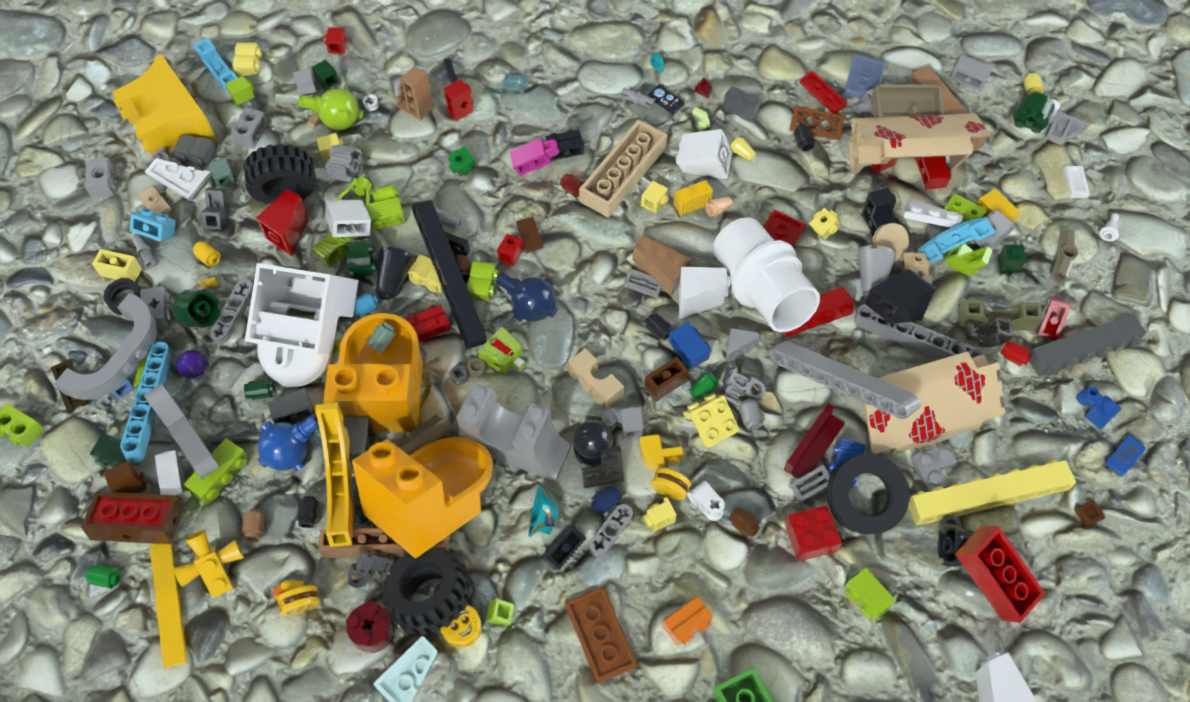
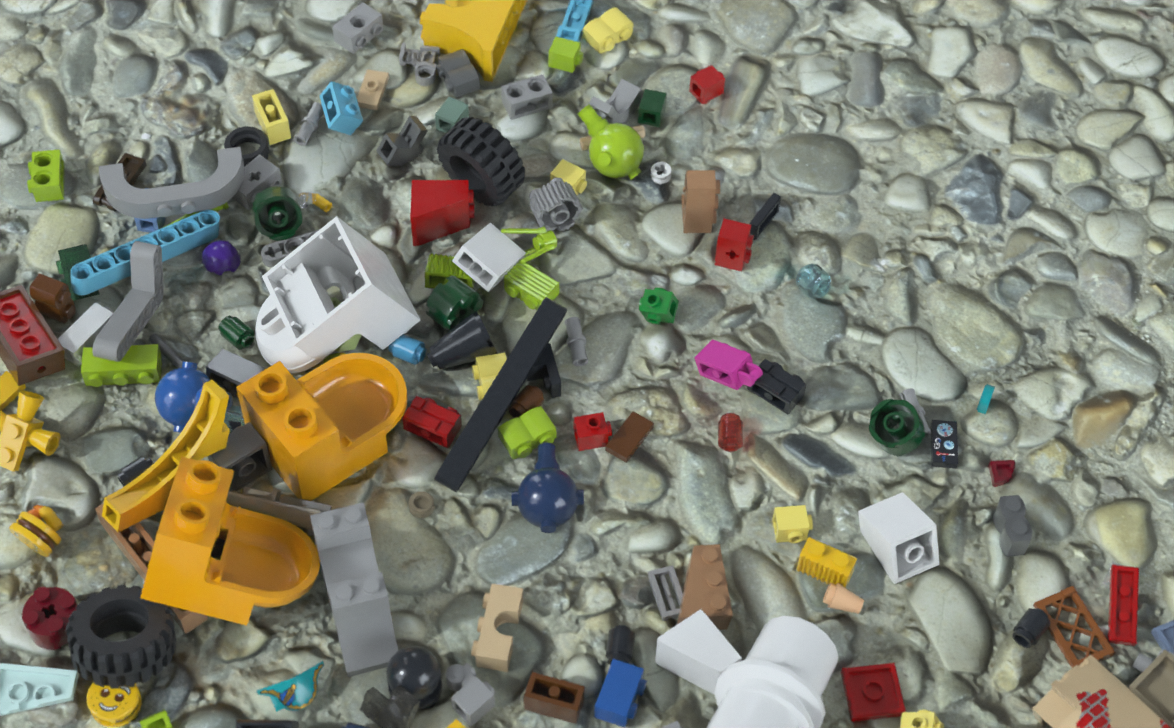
camera: 50 degrees right, 5 degrees down
white wing [145,158,212,201] -> none
yellow brick [193,241,221,267] -> none
medium nougat brick [242,509,266,542] -> none
dark grey piece [348,547,394,588] -> none
sand green brick [366,322,396,353] -> none
lime brick [371,184,399,202] -> none
dark grey bush [450,365,468,385] -> none
lime torso [478,327,526,373] -> none
tan brick [579,120,667,218] -> none
yellowish green arm [692,107,710,130] -> none
light yellow cone [730,137,756,161] -> none
none -> dark green brick [869,399,925,457]

